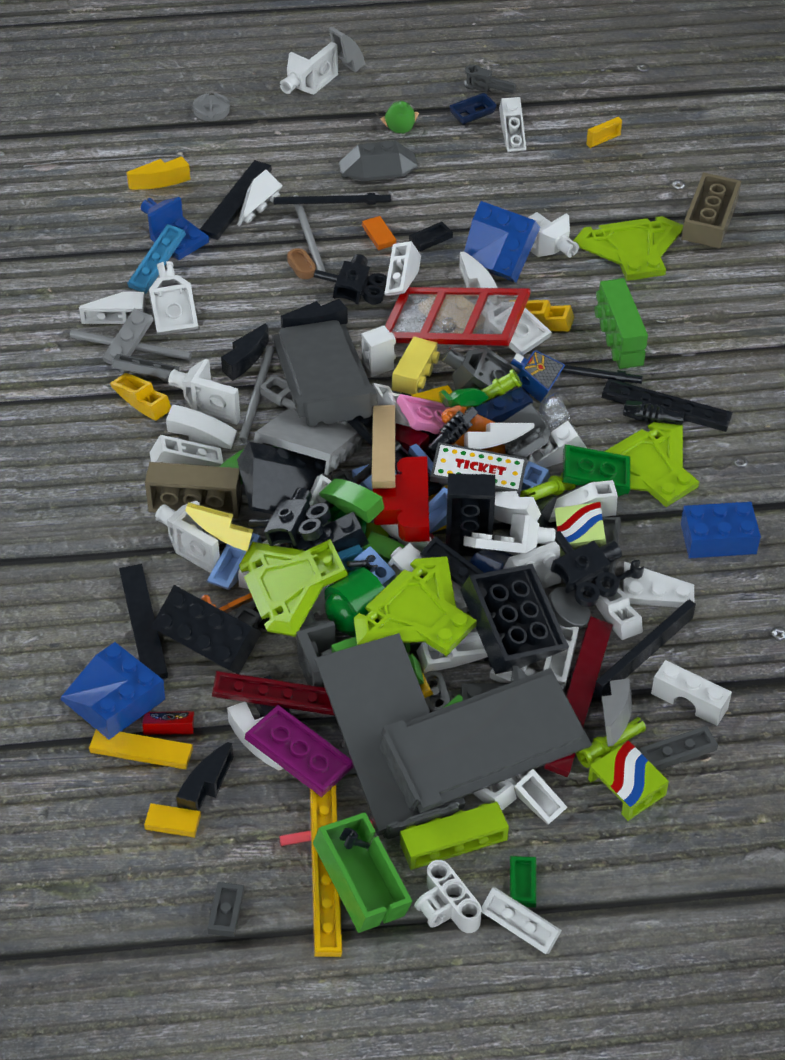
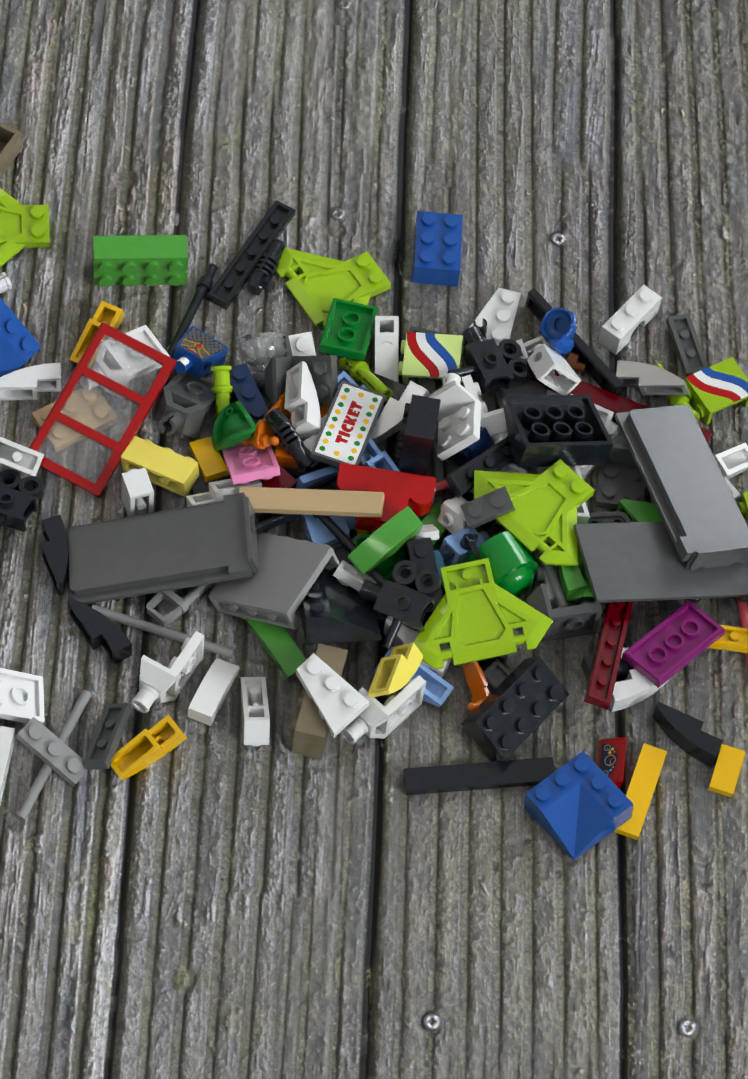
camera: 90 degrees left, 10 degrees up
none -> white wing [296,654,369,738]
none -> white tile [413,524,439,540]
none -> dark grey plate [460,486,515,530]
none -> white torso [527,344,581,395]
none -> blue hair [539,307,577,355]
none -> reddish brown tile [567,352,586,373]

